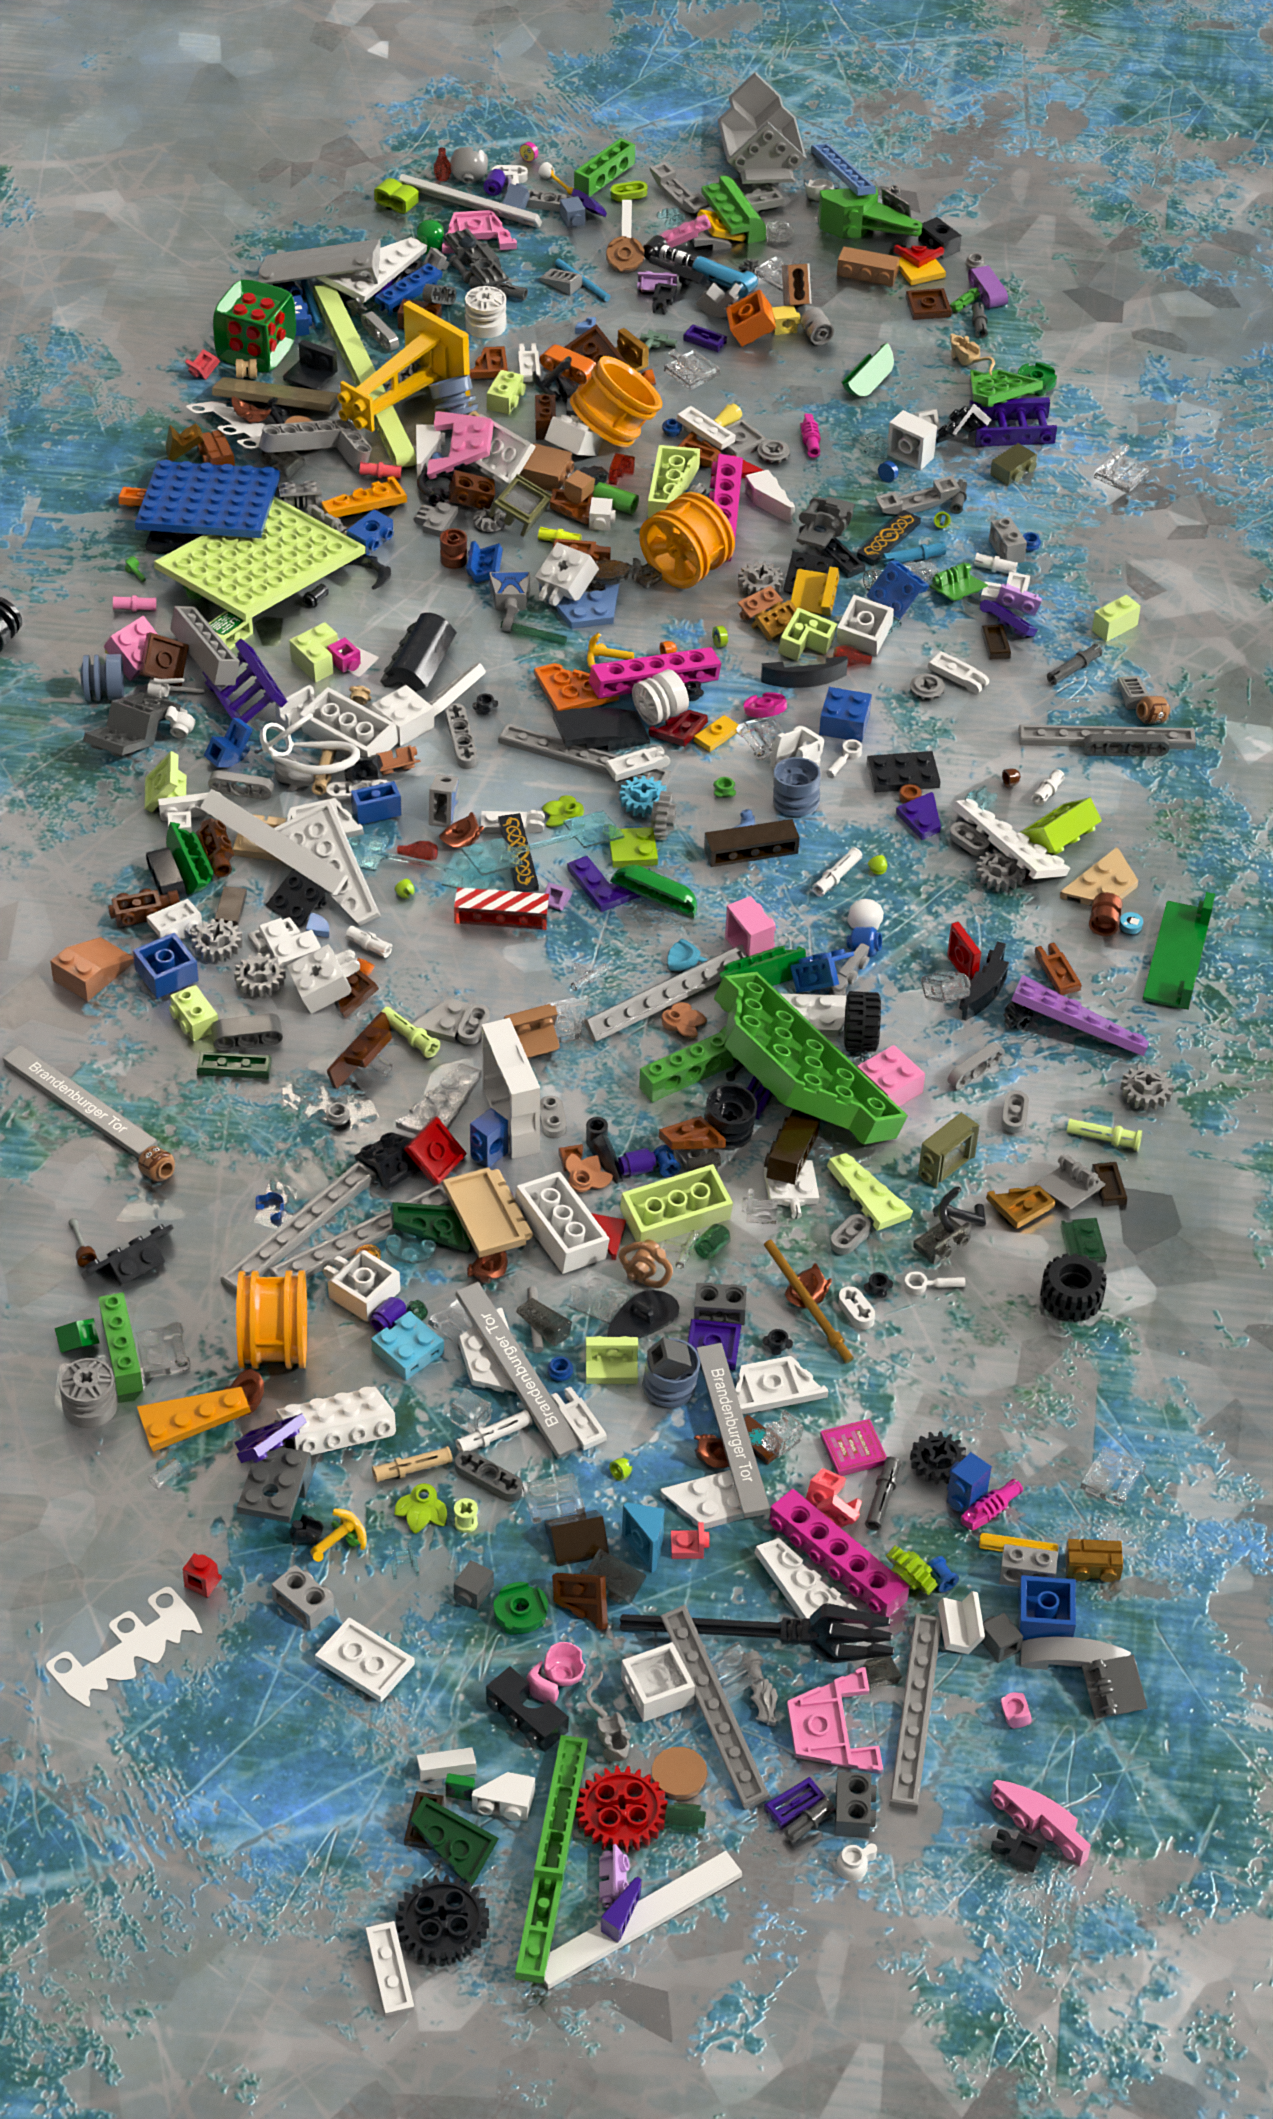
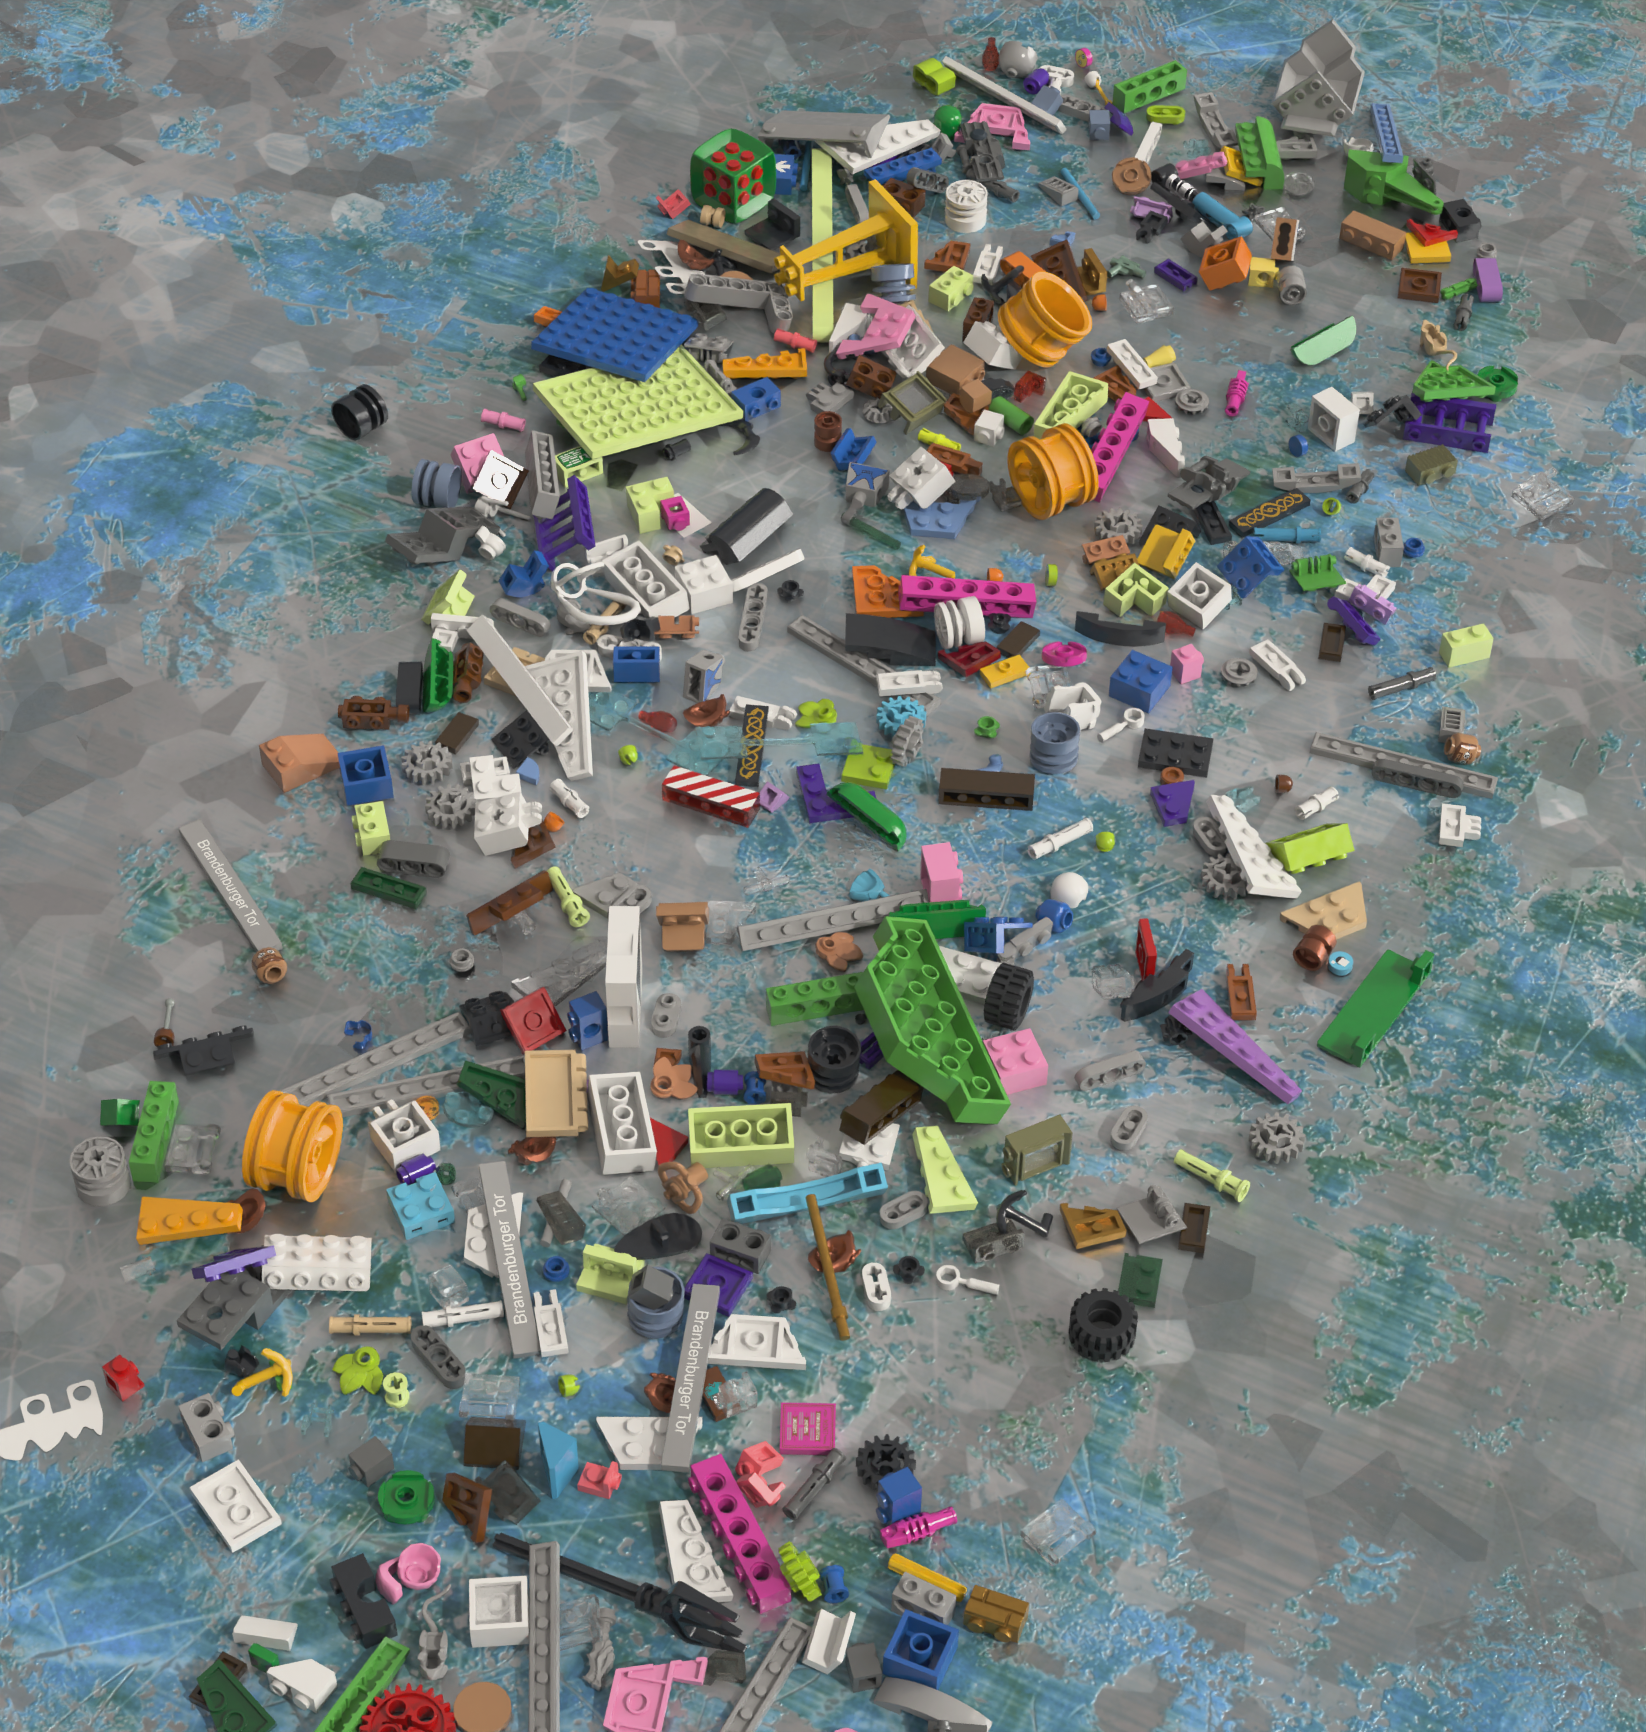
camera: 20 degrees right, 0 degrees up
white bracket [147,899,203,941] -> none
none -> medium azure arch [727,1163,888,1224]
none -> dark brown tile [997,621,1040,658]
none -> bright pink brick [1170,644,1204,684]
none -> white hinge [1439,803,1481,847]

